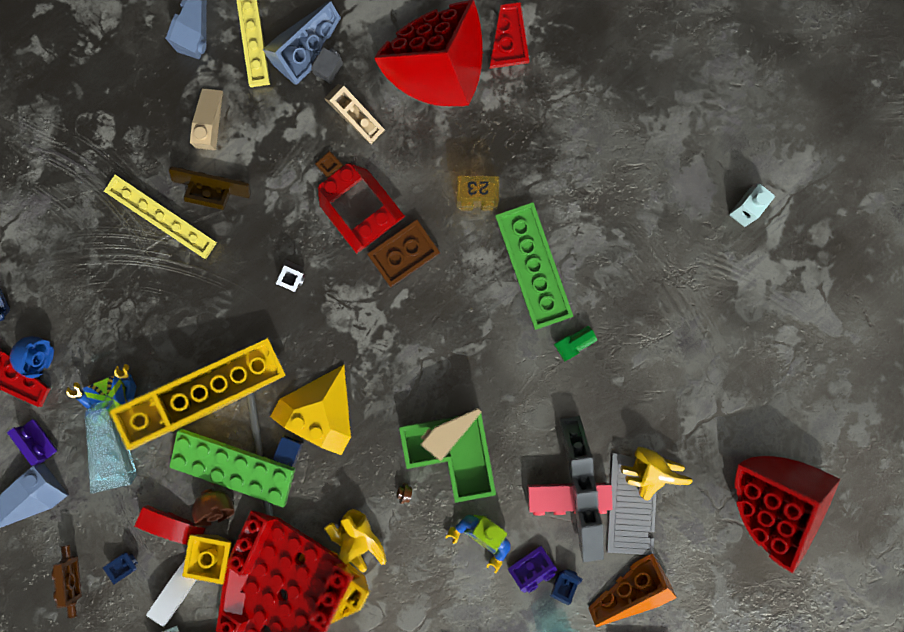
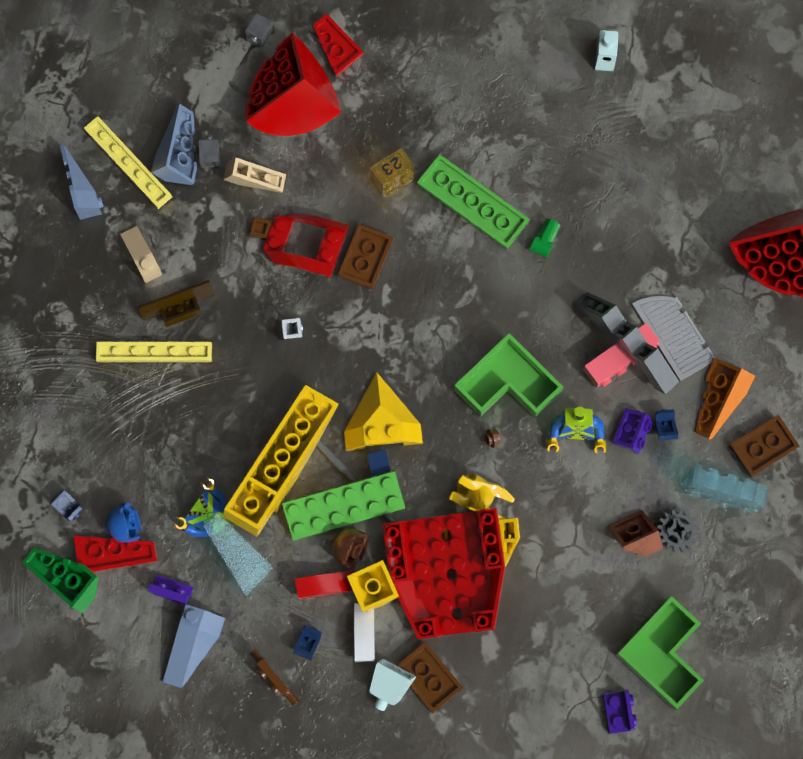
camera: 30 degrees left, 10 degrees down
tan slope [421,408,481,461] -> none
yellow piece [620,447,692,501] -> none

